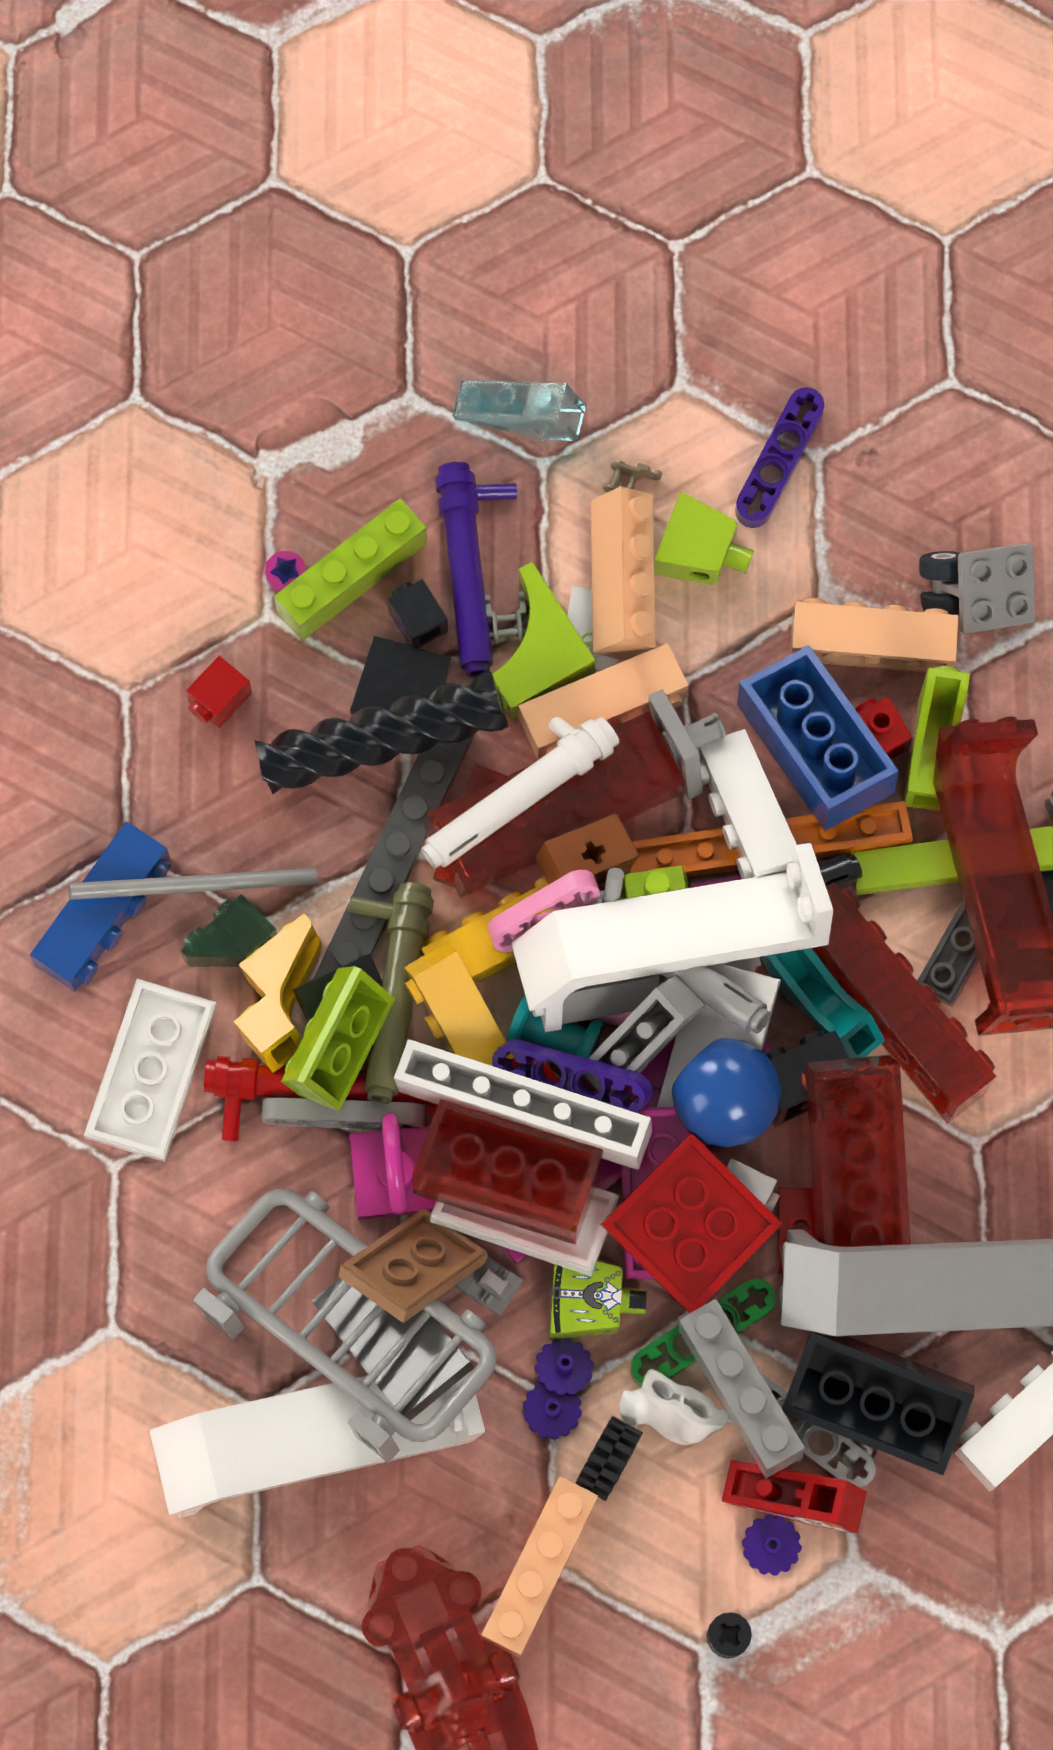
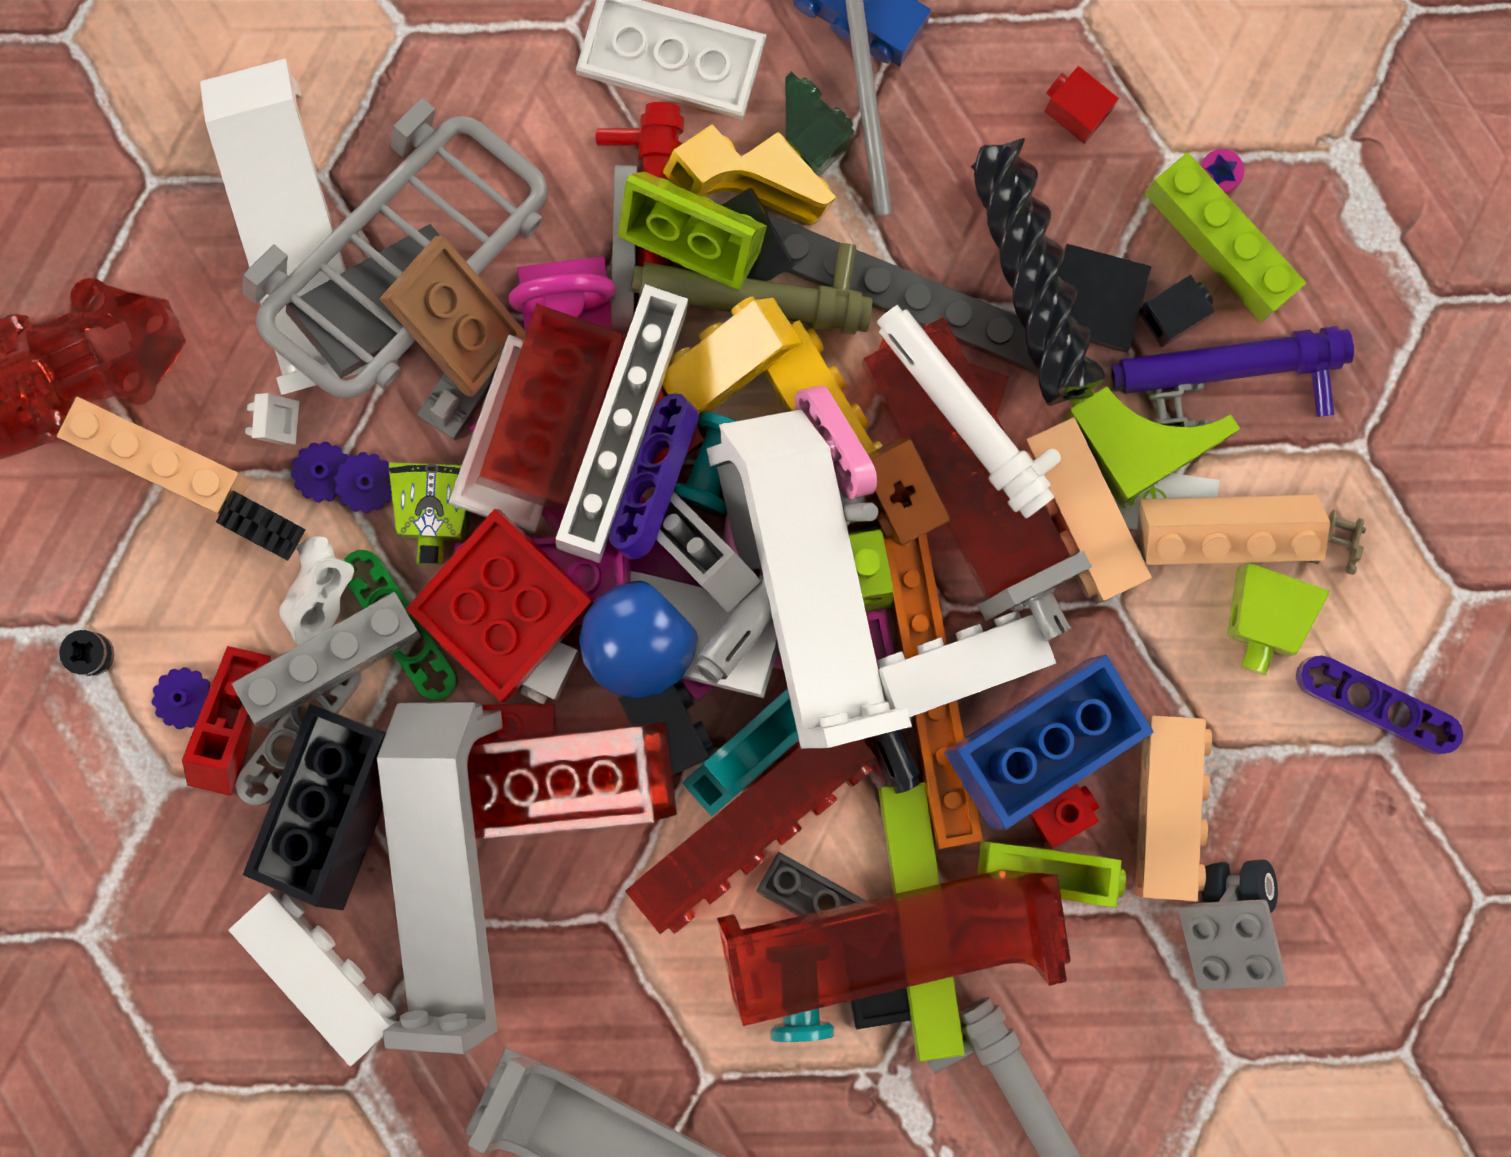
camera: 85 degrees right, 10 degrees up
clear light blue slope [452,380,586,441] -> none
none -> white tile [245,393,299,445]

